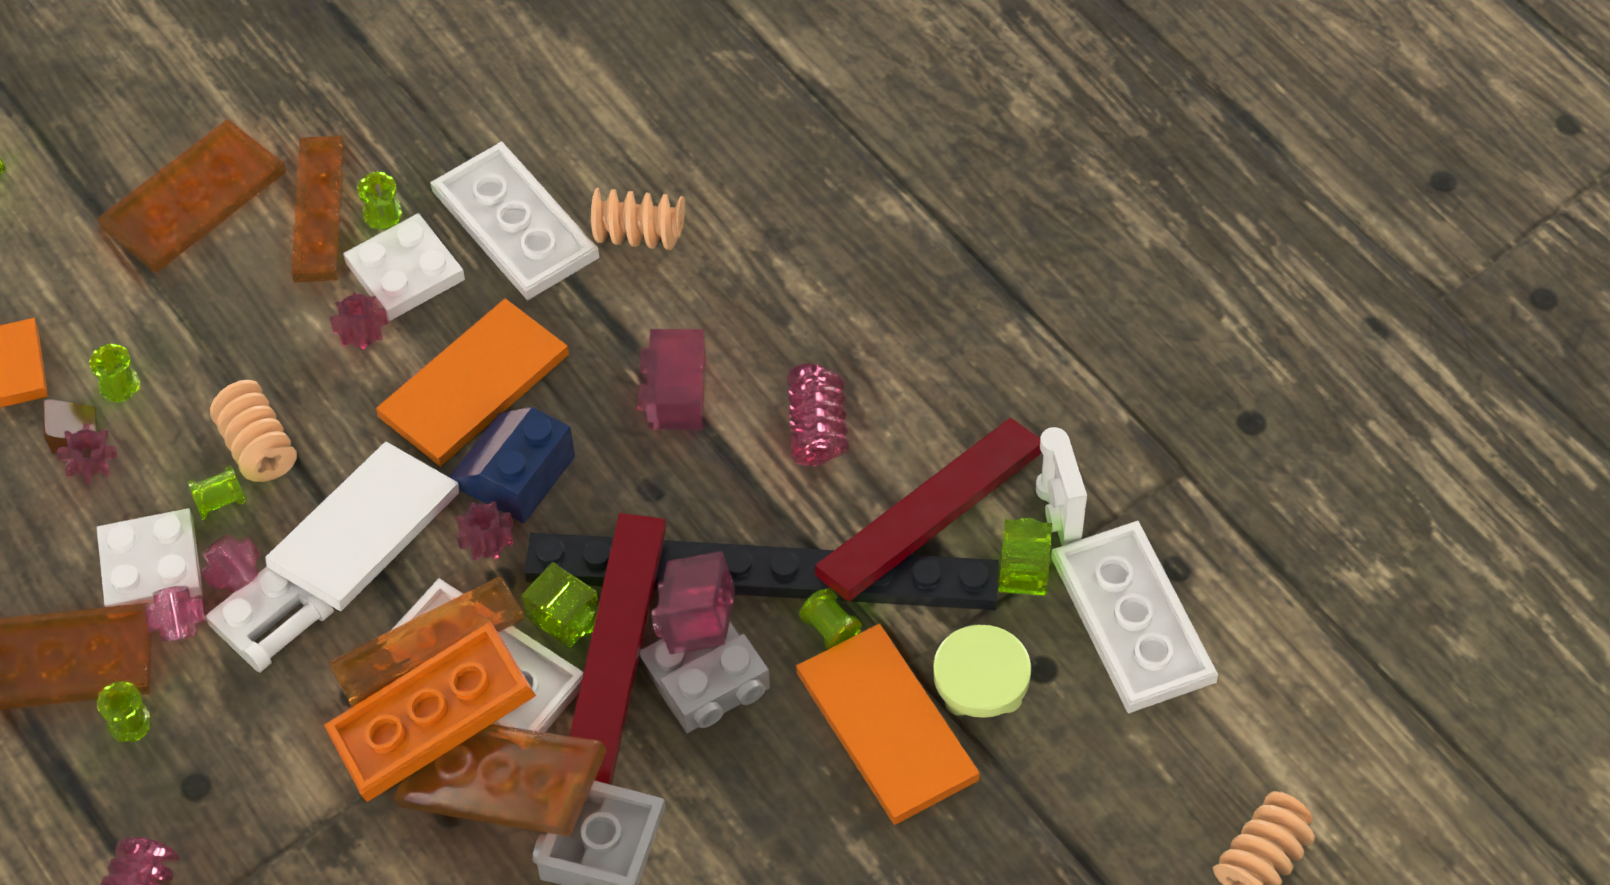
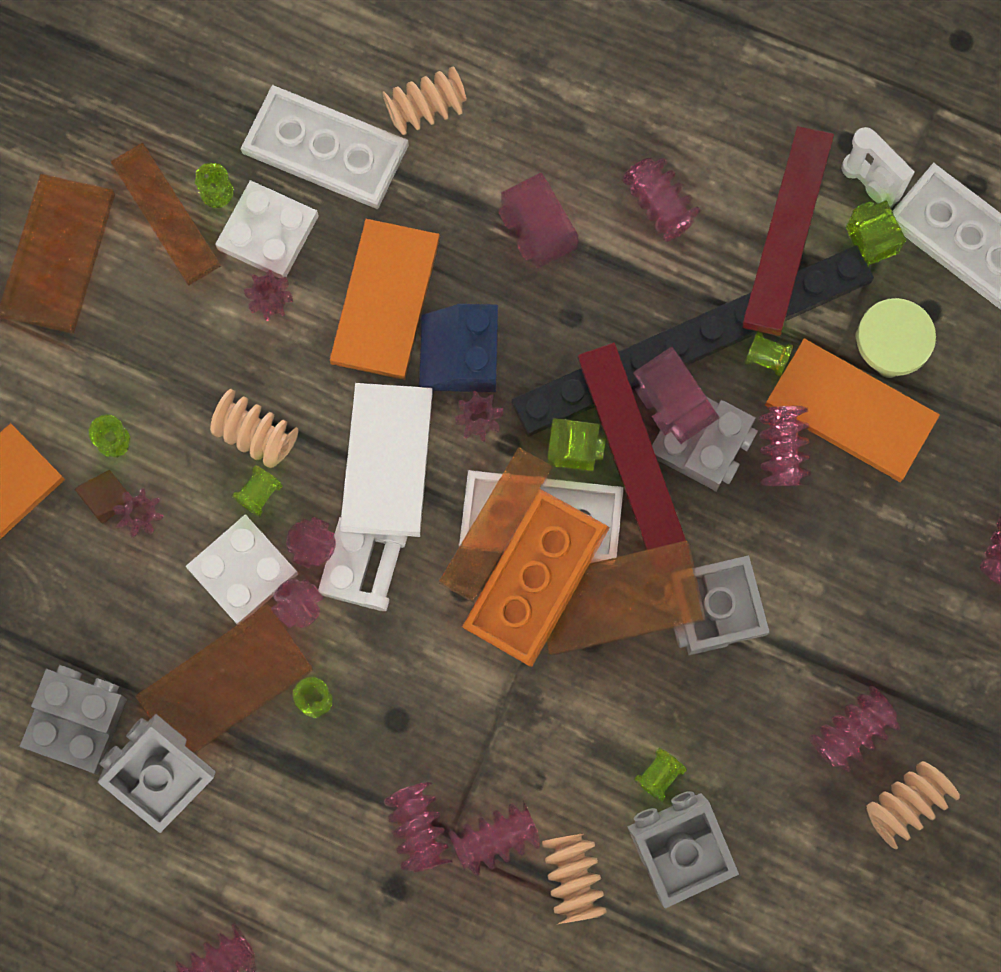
camera: 30 degrees left, 20 degrees up
none -> clear pink piece [759,406,811,487]

